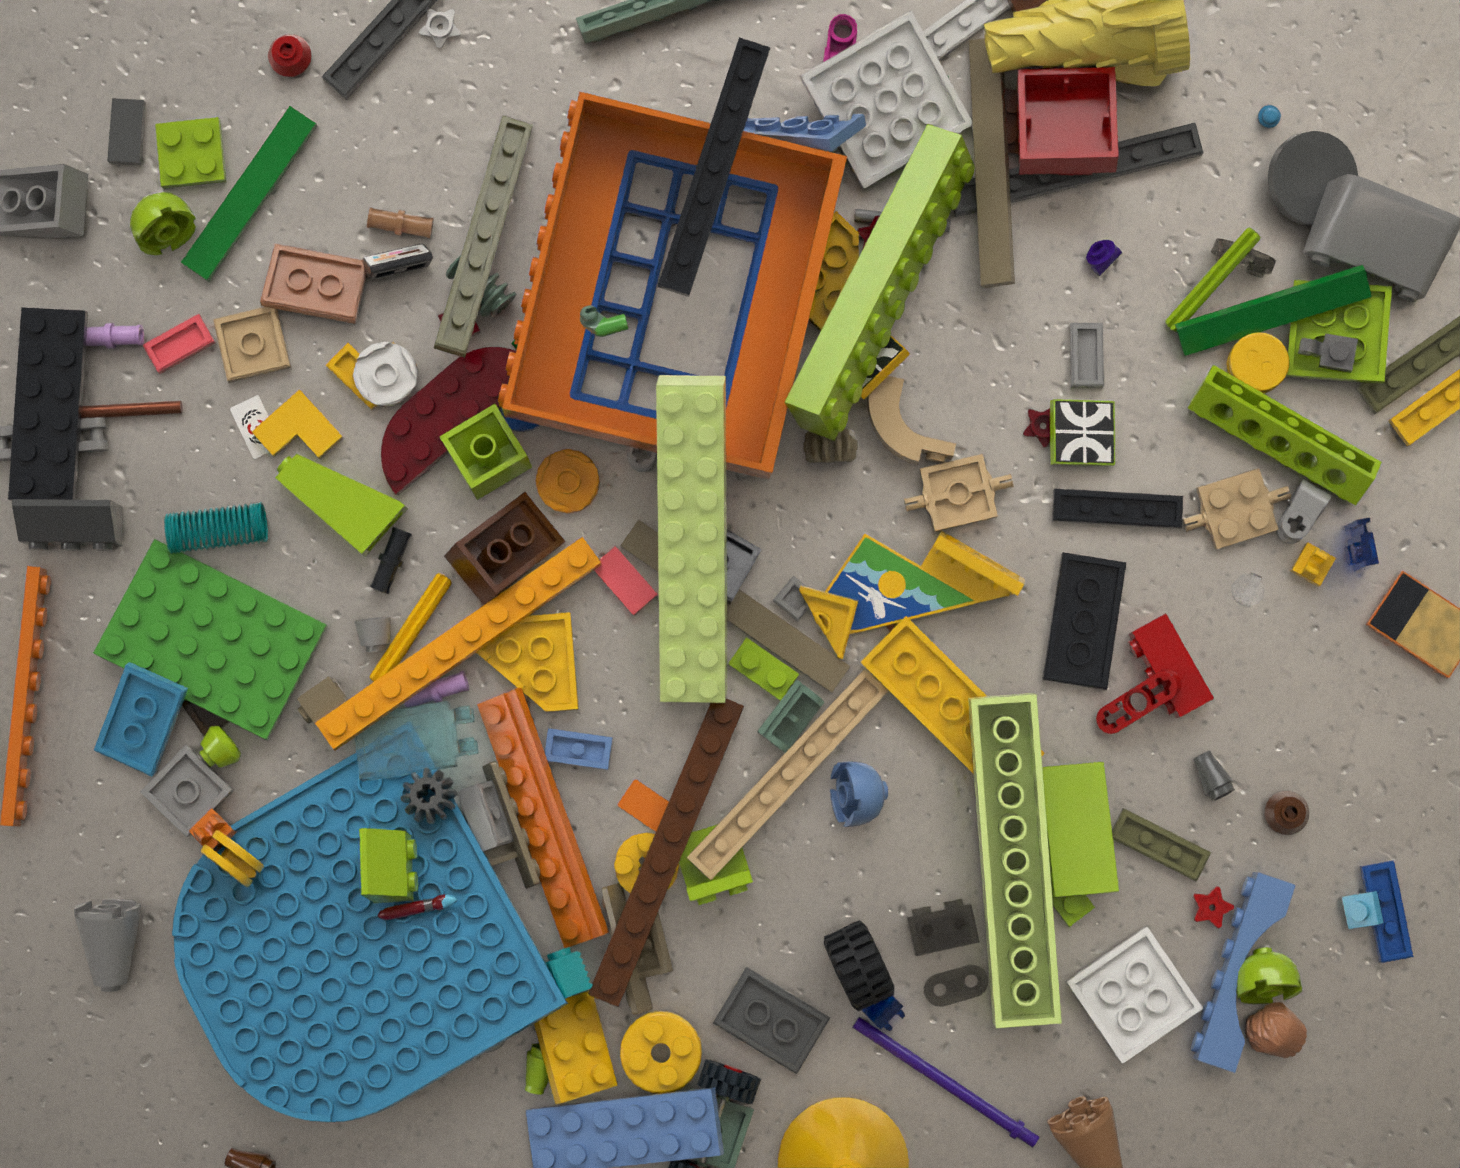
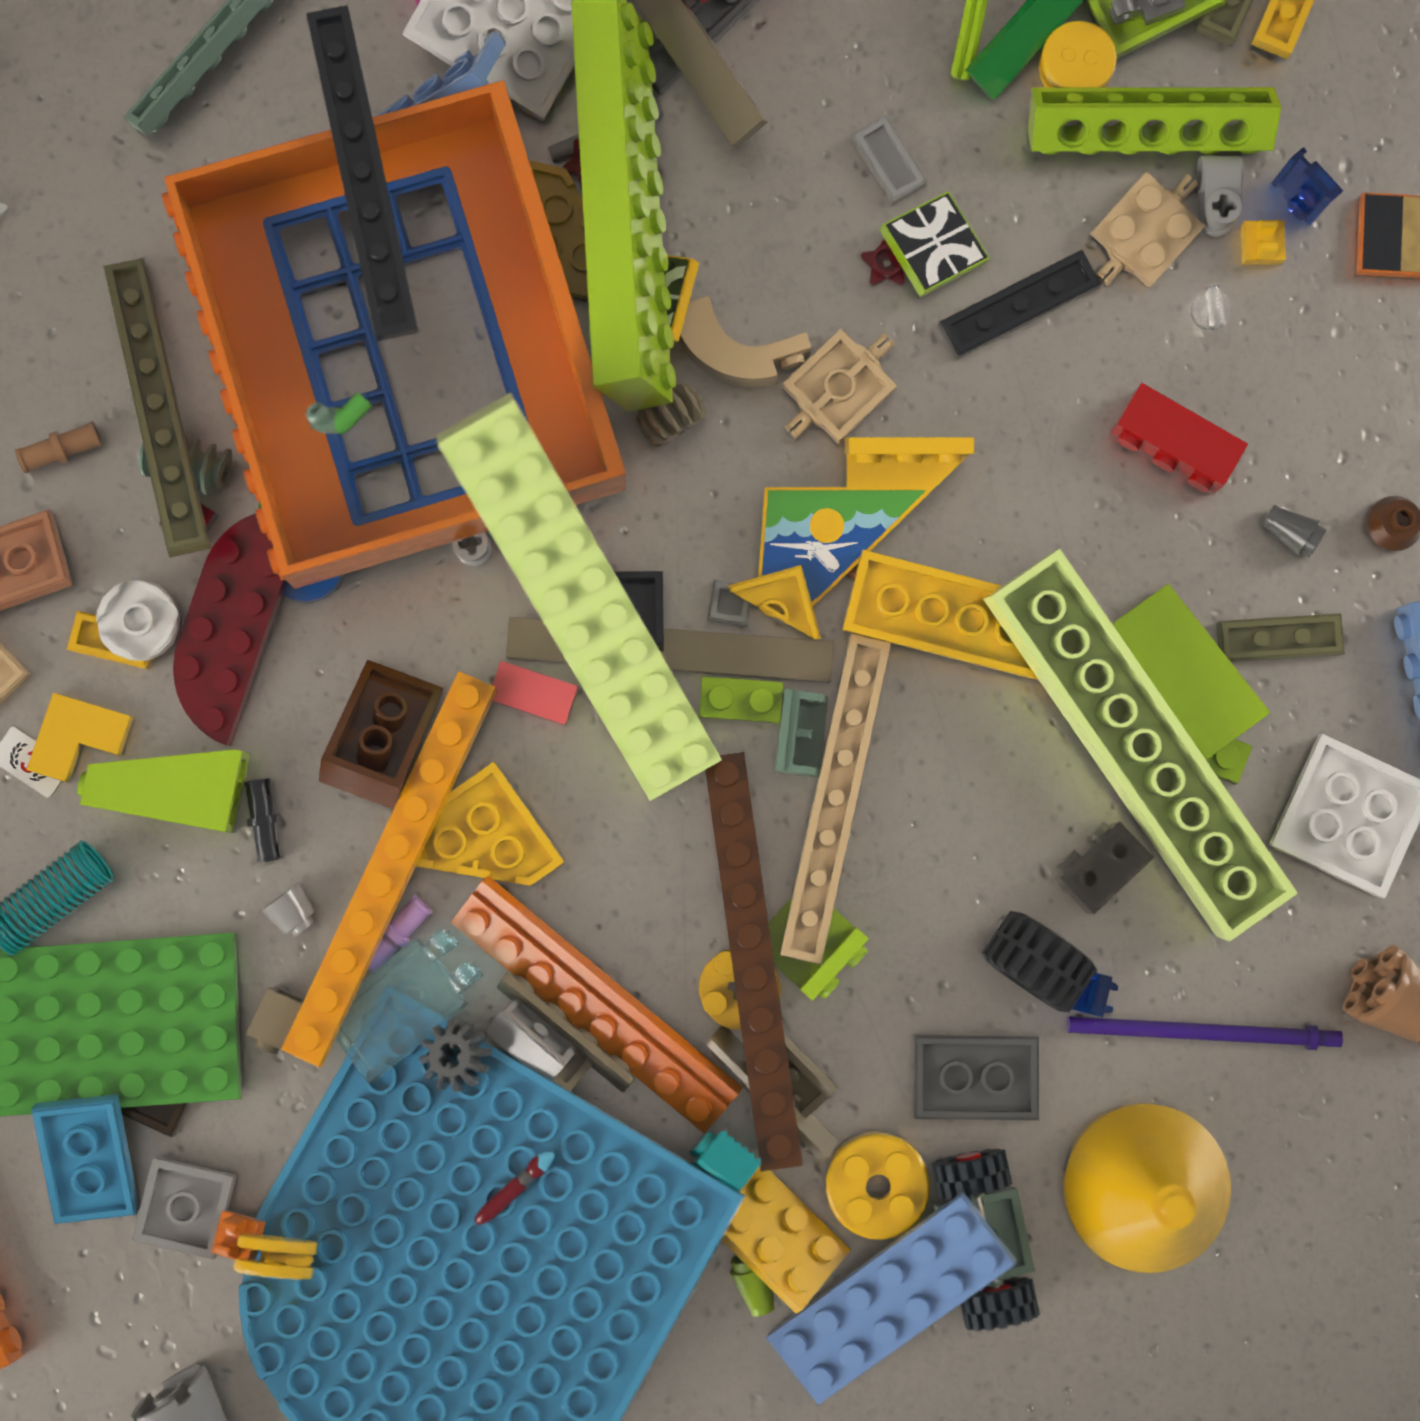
camera: 30 degrees left, 0 degrees up
lime cone [199,726,241,768] -> none
lime slope [359,828,418,903] -> none
black slope [362,244,433,280] -> none
yellow axle [369,573,452,682] -> none
lime slope [439,404,532,500] -> none
light orange tile [535,449,600,514] -> none
medium blue plate [545,728,613,770] -> none
orange sticker [618,779,669,832] -> none
medium blue cylinder [830,761,888,827] -> none
clear smoke plate [923,964,988,1007] -> none
black tile [1042,552,1127,690] -> none
dark purple plate [1086,240,1122,276] -> none
red beam [1096,669,1182,734] -> none
red plate [1193,886,1234,929] -> none

